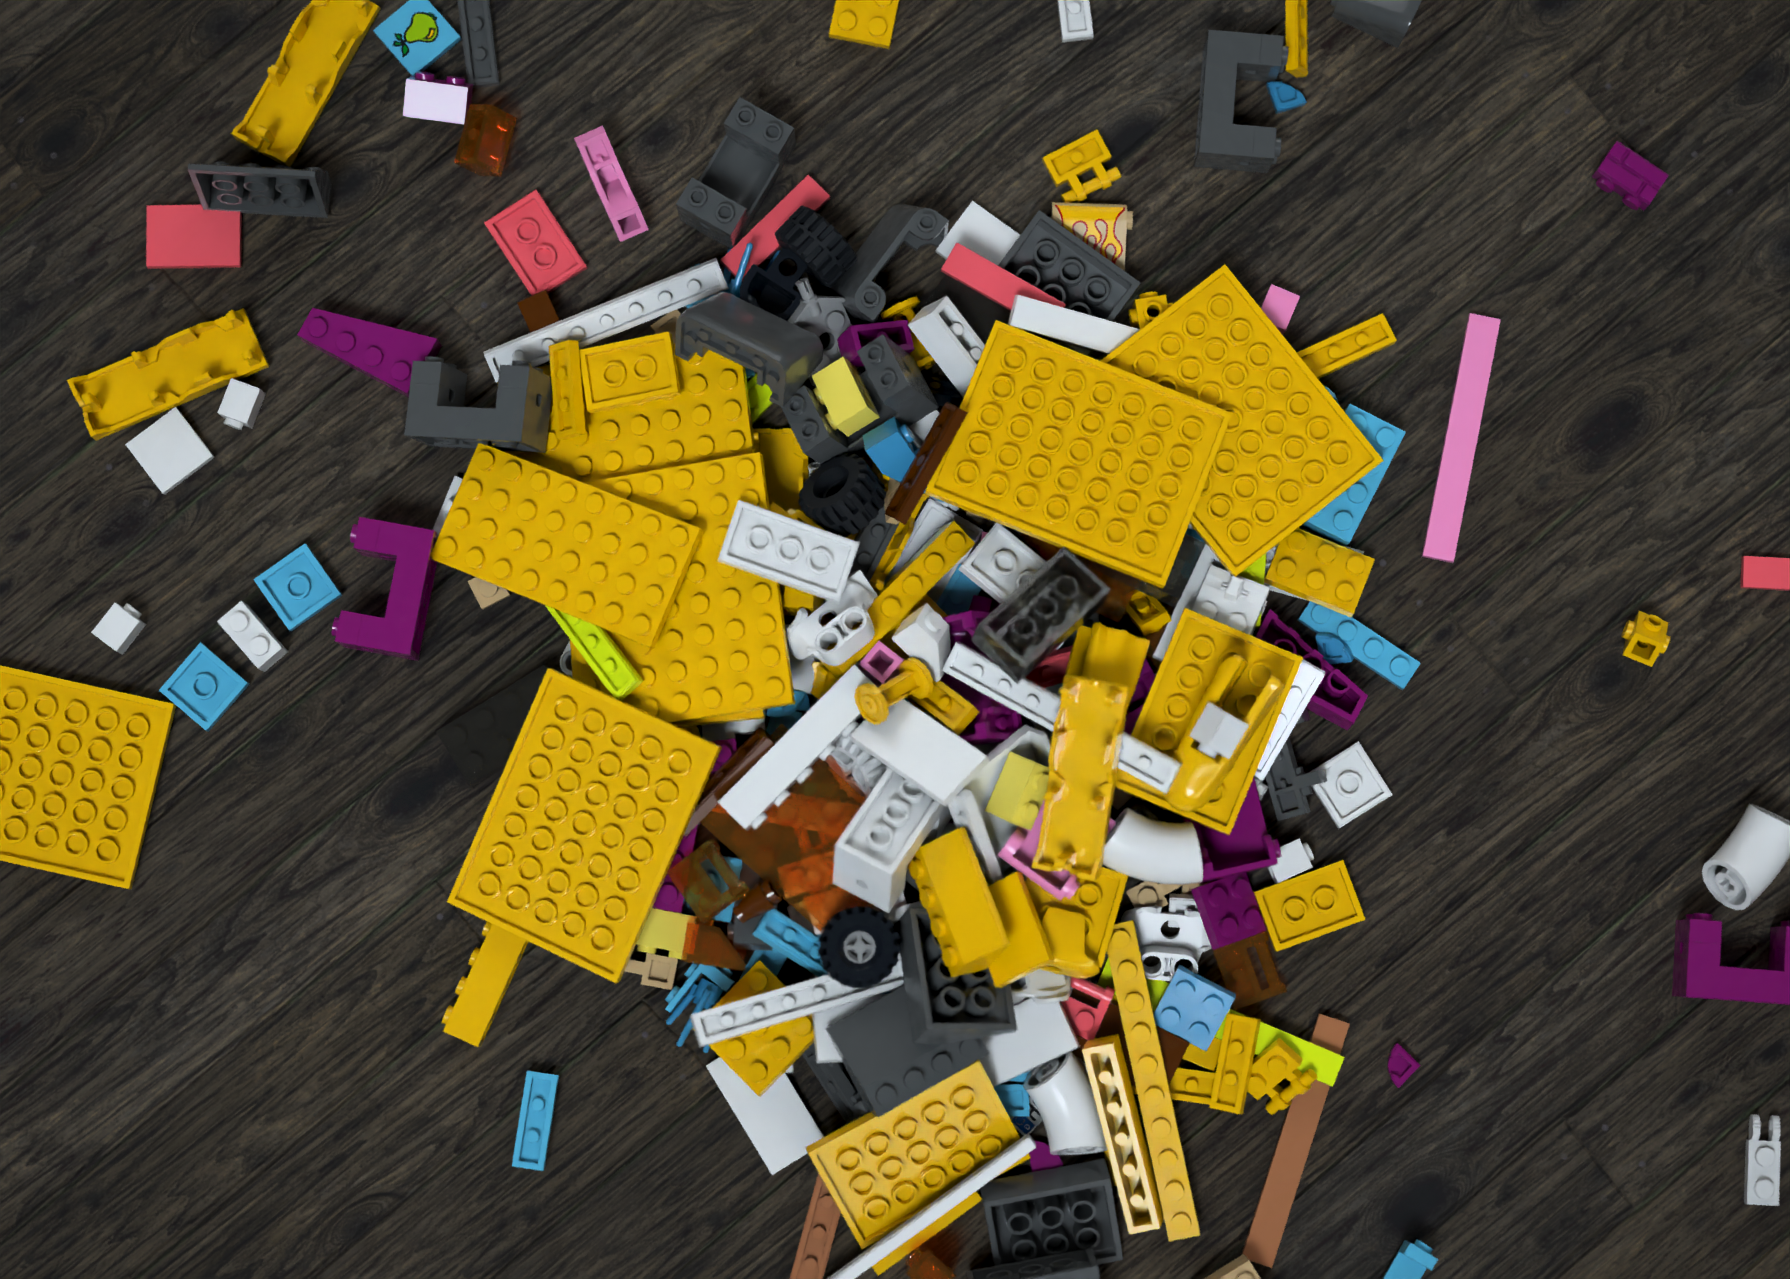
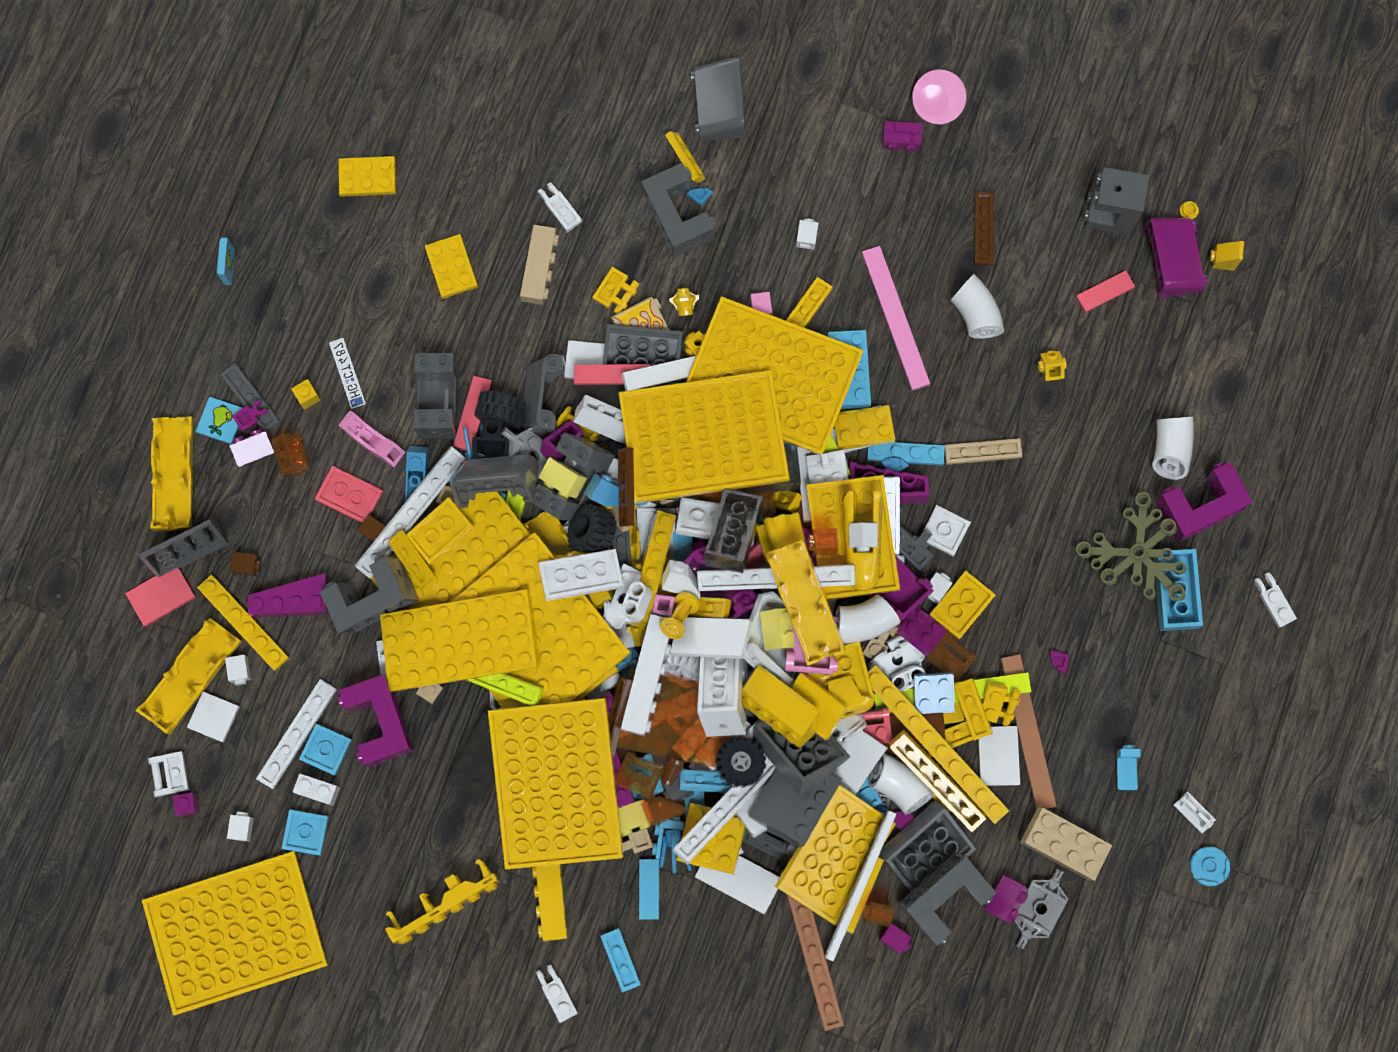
camera: 30 degrees left, 5 degrees down
none -> white plate [148,751,190,797]
none -> magenta brick [173,793,200,817]
none -> yellow plate [197,574,289,671]
none -> reddish brown brick [230,552,261,577]
none -> magenta plate [231,400,268,432]
none -> white tile [256,679,337,789]
none -> yellow brick [291,379,321,410]
none -> clear sticker [329,338,365,409]
none -> yellow piece [385,860,501,945]
none -> dark azure slope [405,446,429,502]
none -> tan brick [520,225,559,305]
none -> white hinge [536,964,578,1023]
none -> medium azure tile [639,859,659,919]
none -> yellow rock [669,288,699,316]
none -> white brick [796,219,818,250]
none -> clear orange brick [808,528,838,556]
none -> bright pink piece [912,70,966,125]
none -> tan tile [944,438,1022,465]
none -> white brick [951,274,1004,339]
none -> reddish brown tile [974,192,994,266]
none -> white tile [978,726,1020,786]
none -> olive plant [1076,492,1186,602]
none -> medium azure brick [1153,549,1203,631]

